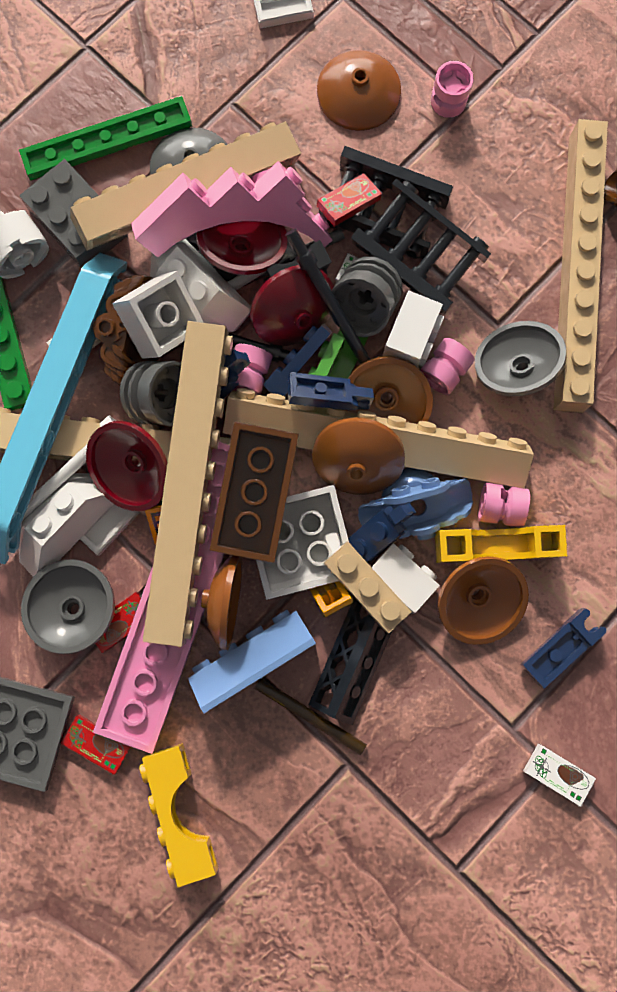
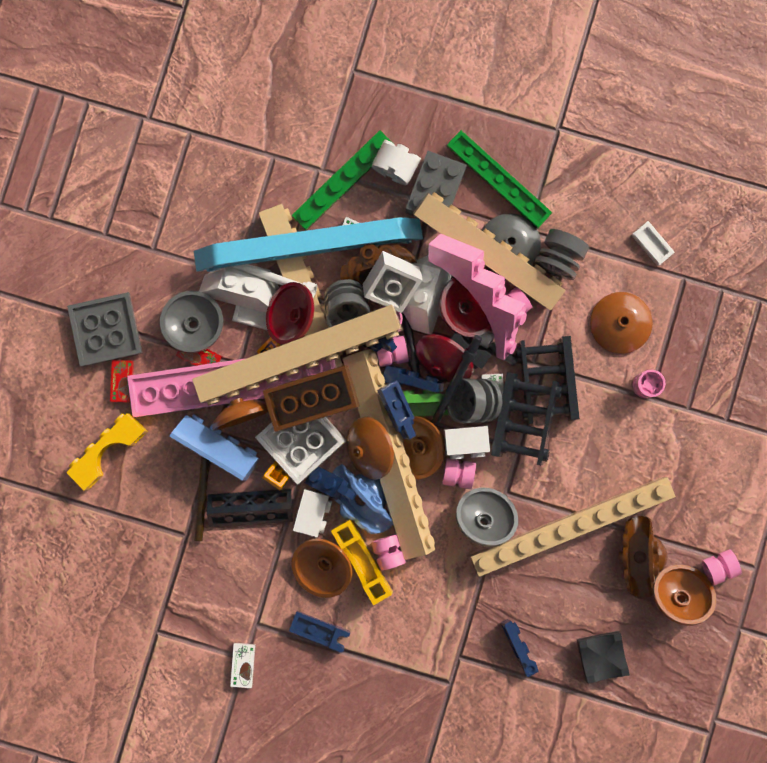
camera: 65 degrees right, 5 degrees up
tile [317,173,382,227] -> none
tan plate [323,541,412,633] -> none
none -> dark grey wheel [535,229,589,280]

